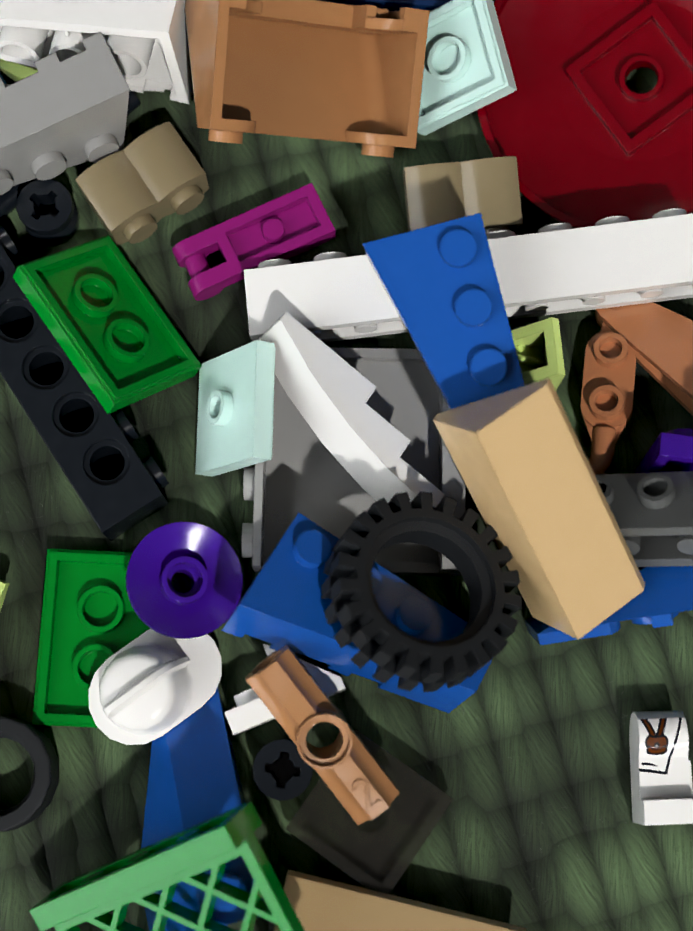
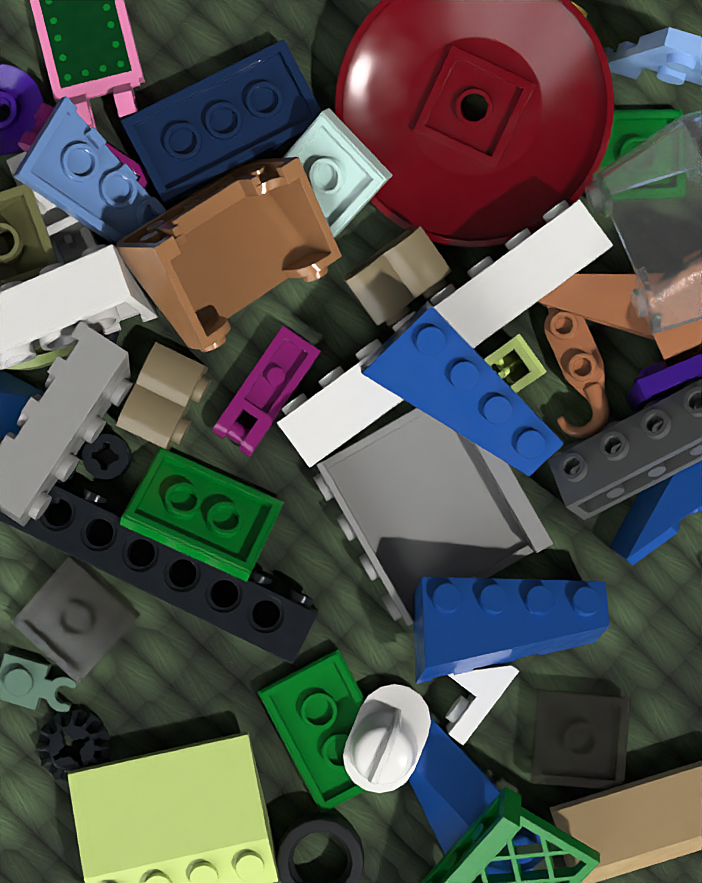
camera: 30 degrees left, 10 degrees up
dark purple dish [125,522,243,639] -> none
light aqua plate [195,340,275,477] -> none
medium nougat piece [245,645,400,826] -> none
black wheel [253,739,313,801] -> none
white slope [259,312,445,507] -> none
black tyre [321,492,522,692] -> none
tan slope [433,378,645,640] -> none

